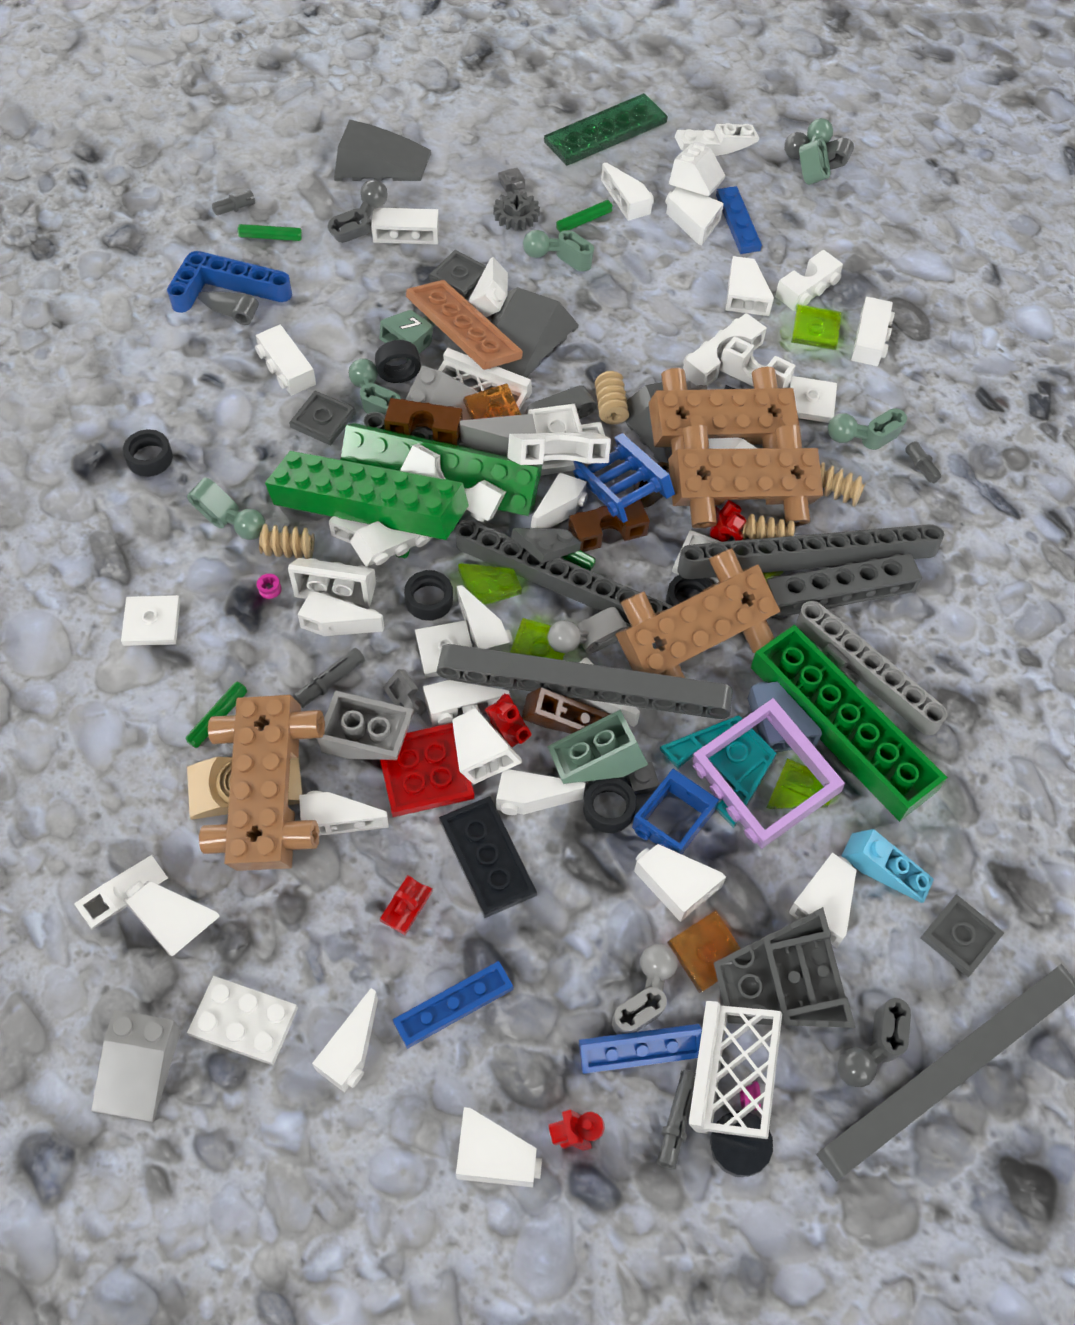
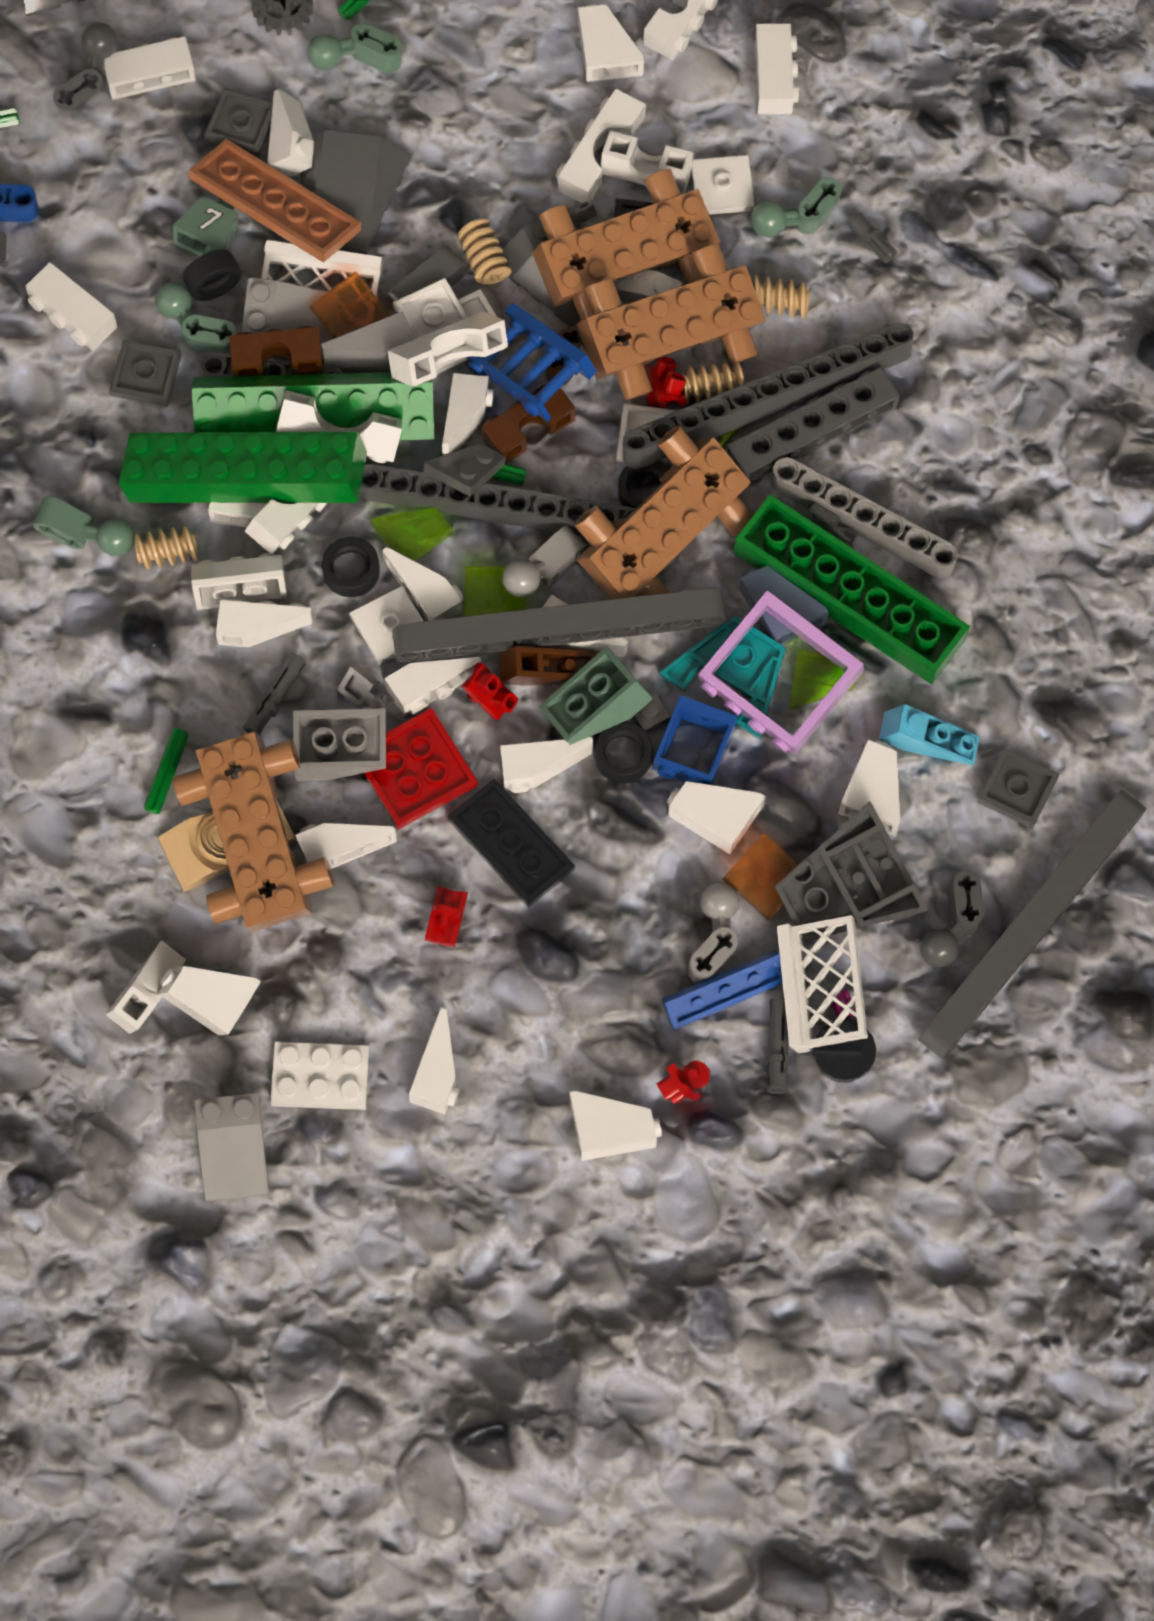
camera: 15 degrees left, 10 degrees up
white plate [121,595,180,646] -> none
dark pink bush [257,574,282,599] -> none
blue plate [392,961,514,1049] -> none
white slope [452,708,522,784] -> none
clear neon green plate [791,305,842,350] -> none

